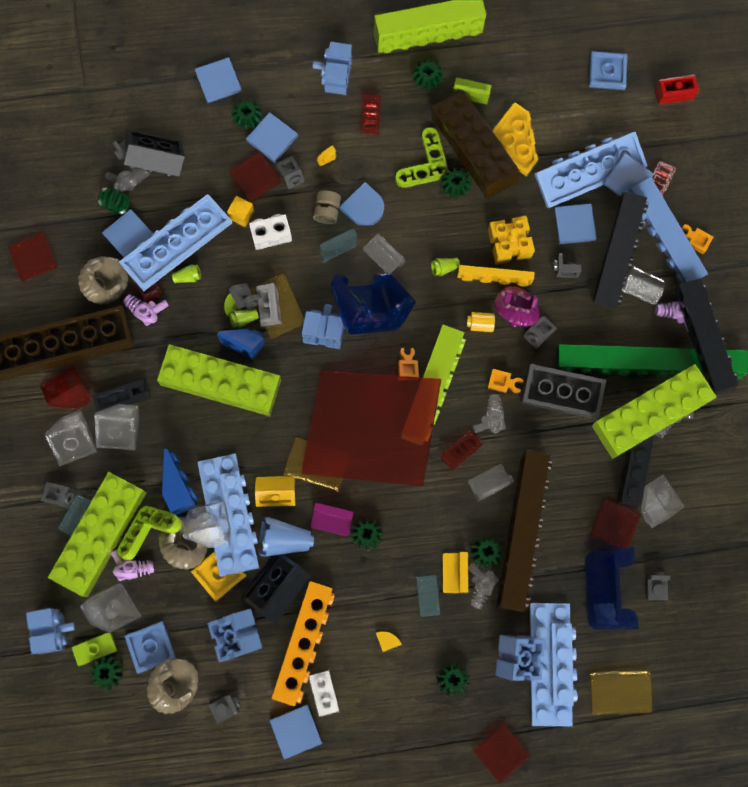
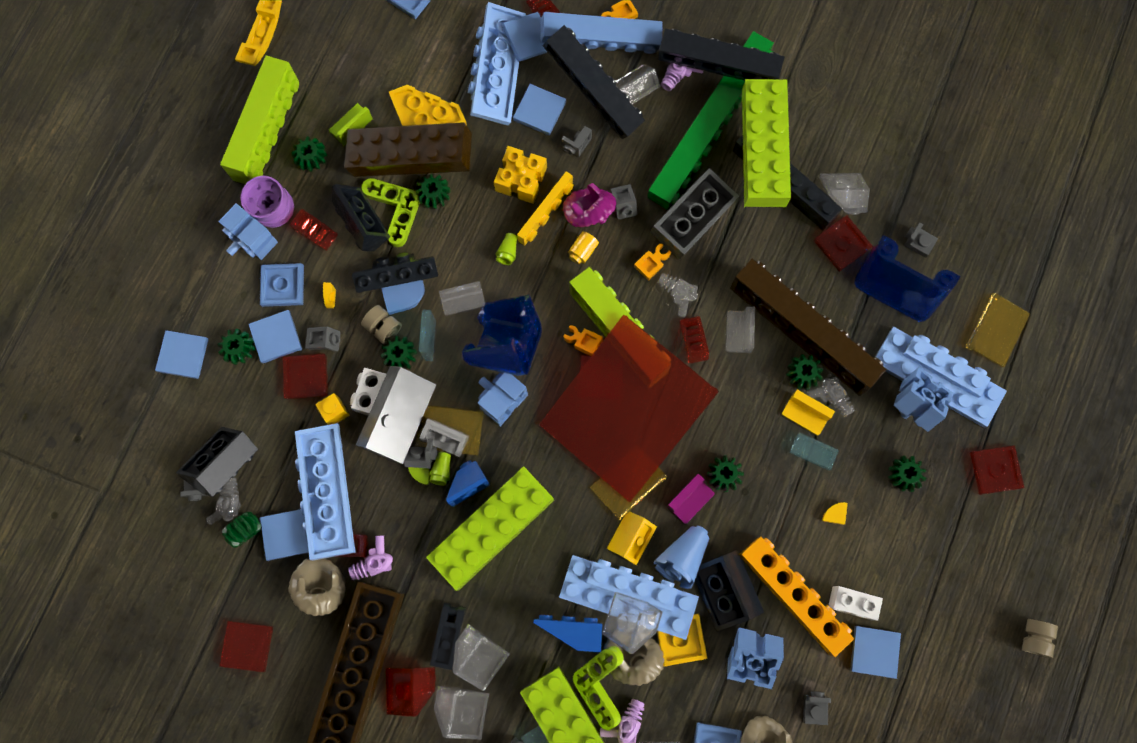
camera: 50 degrees left, 0 degrees up
lime cone [172,264,201,283] -> none
none -> medium lavender wheel [240,176,294,228]
none -> medium blue tile [260,263,304,307]
none -> black slope [331,184,390,252]
none -> black bracket [352,252,438,293]
none -> brick [356,366,436,464]
none -> dark green gear [381,336,417,369]

